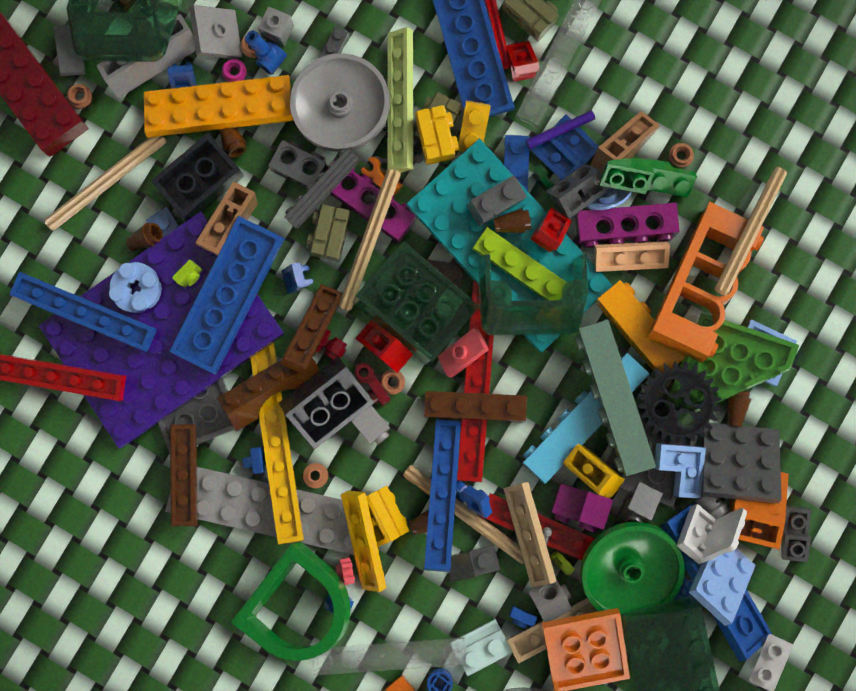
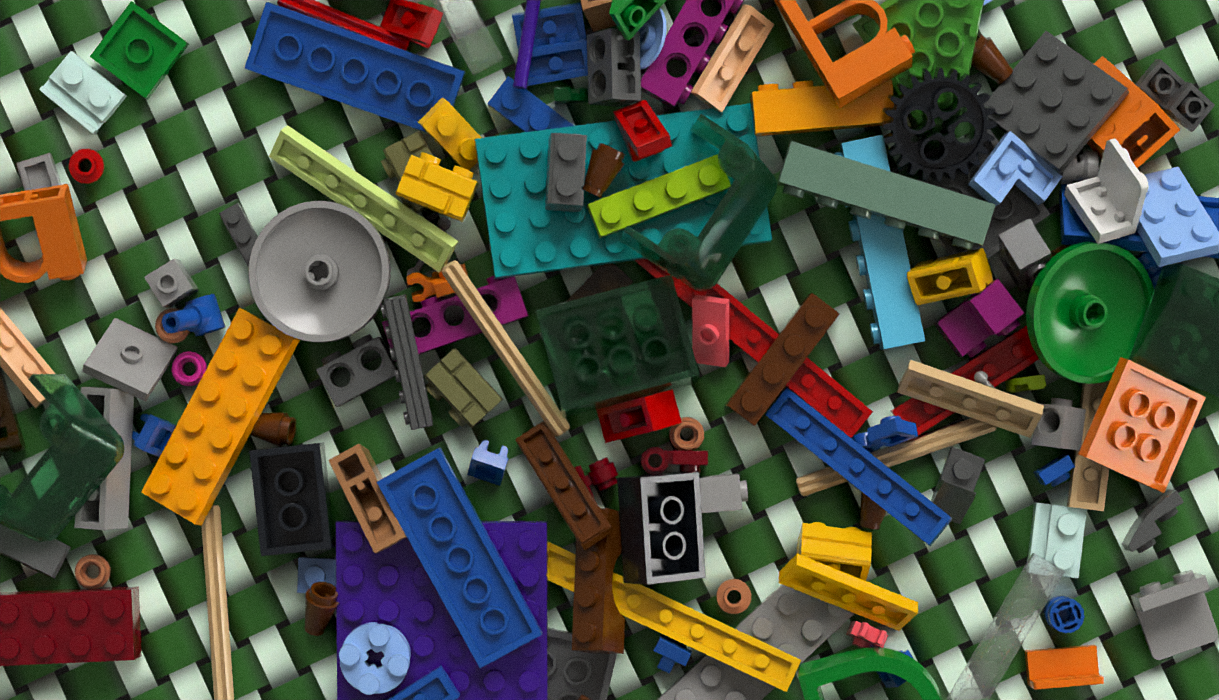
camera: 60 degrees left, 5 degrees up
lime plate [172,259,203,288] -> none

